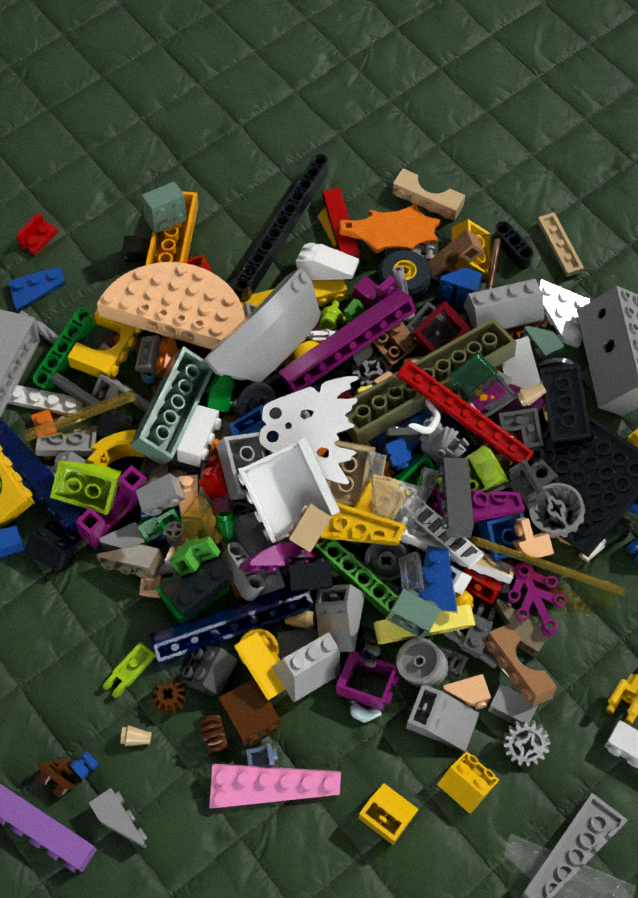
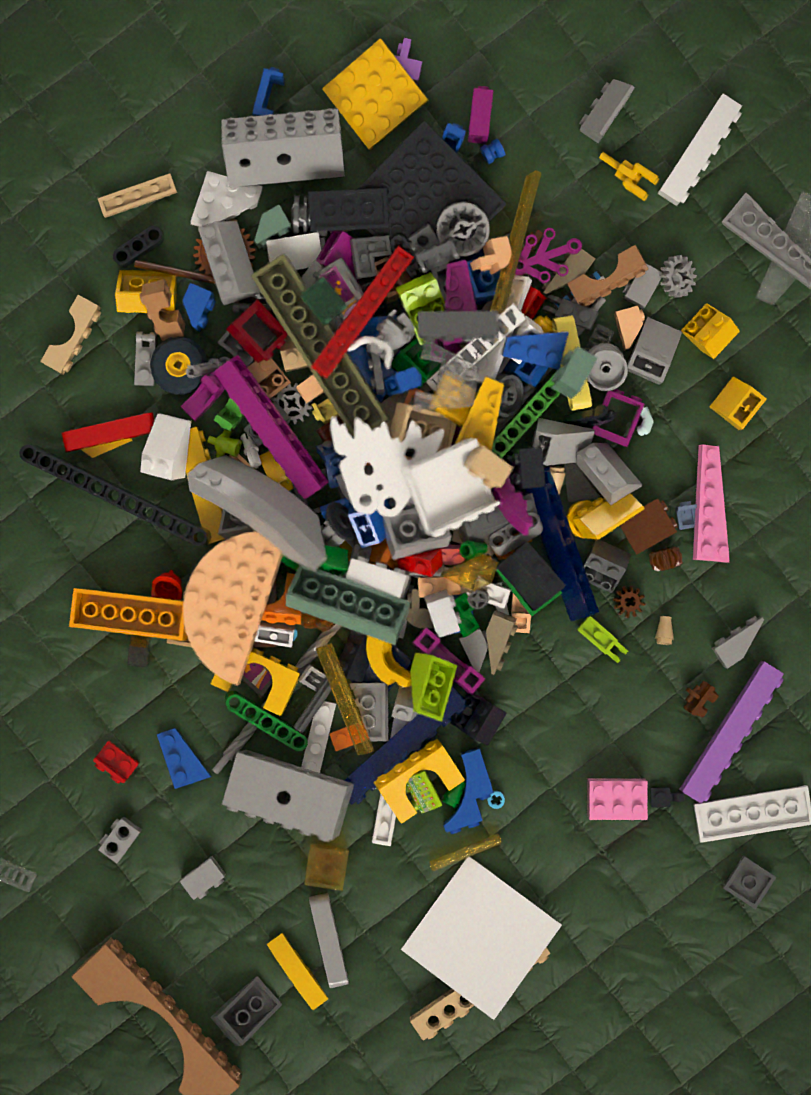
camera: 90 degrees left, 25 degrees up
blue wheel [69,750,99,780] -> none
sand green brick [142,182,187,234] -> none
bright green brick [169,536,221,576] -> none
orange animal [338,204,441,253] -> none
clear tile [399,551,424,593] -> none
tan cone [516,382,547,407] -> none

